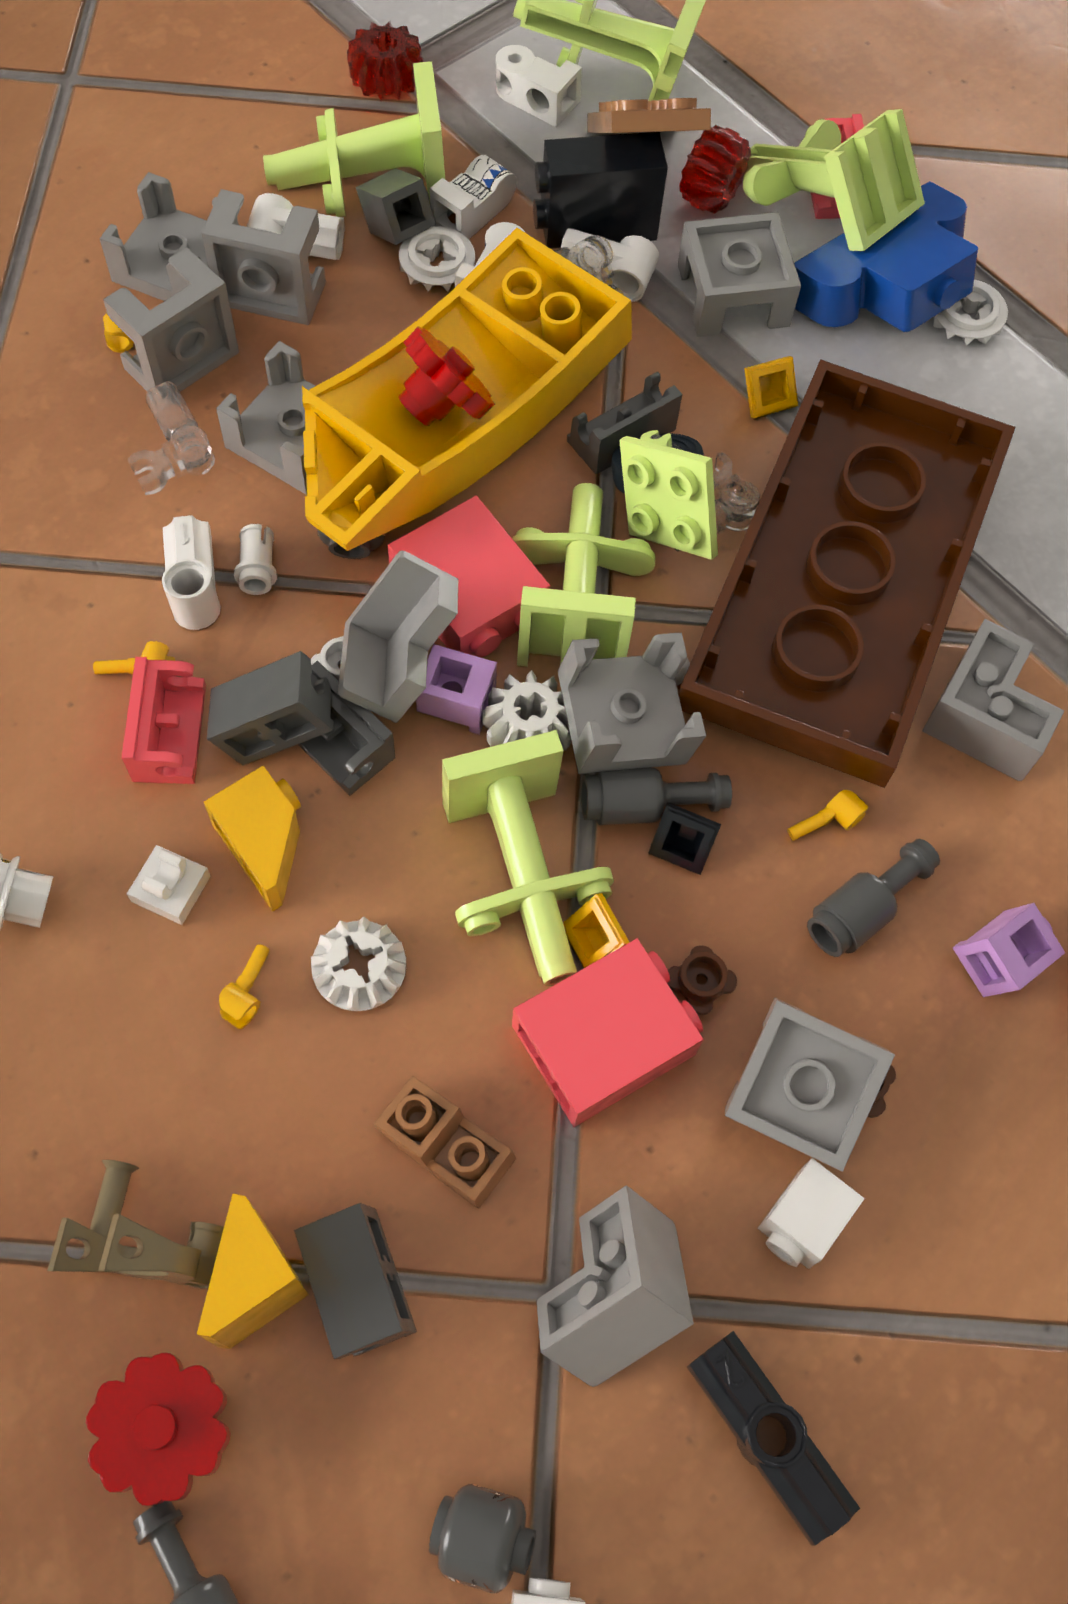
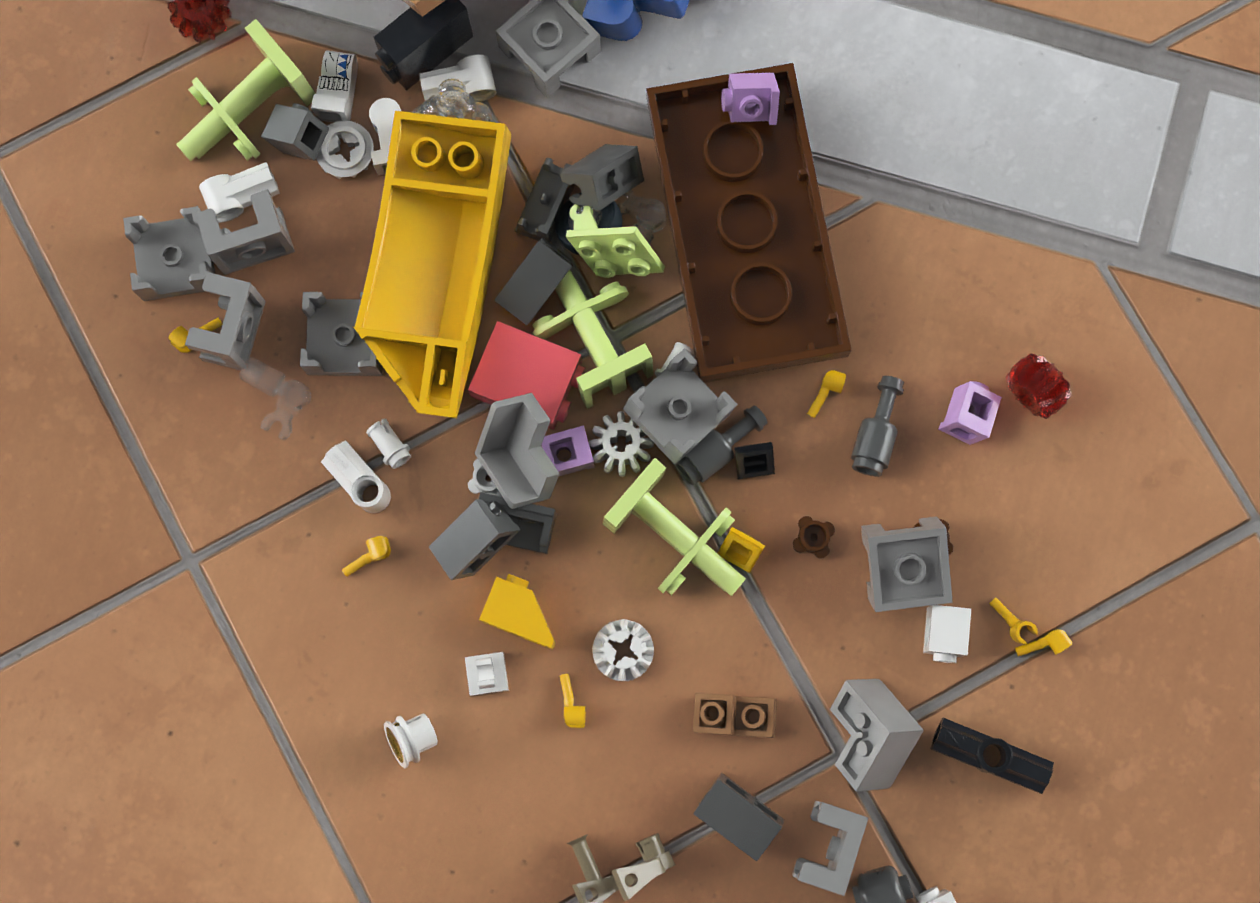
camera: 25 degrees left, 15 degrees up
coral hinge [121,657,206,784] -> none
yellow slope [197,1194,309,1349] -> none
red plant [399,326,495,426] -> none
coral brick [512,938,704,1127] -> none
yellow slope [744,356,798,418] -> none
light grey panel [922,619,1064,781] -> none
none -> dark grey hinge [494,237,573,325]
none -> dark grey hinge [560,144,644,210]
none -> lavender brick [721,73,780,125]
none -> light grey panel [792,801,868,896]
none -> yellow hand [989,597,1038,644]
none -> yellow hand [1015,629,1072,657]

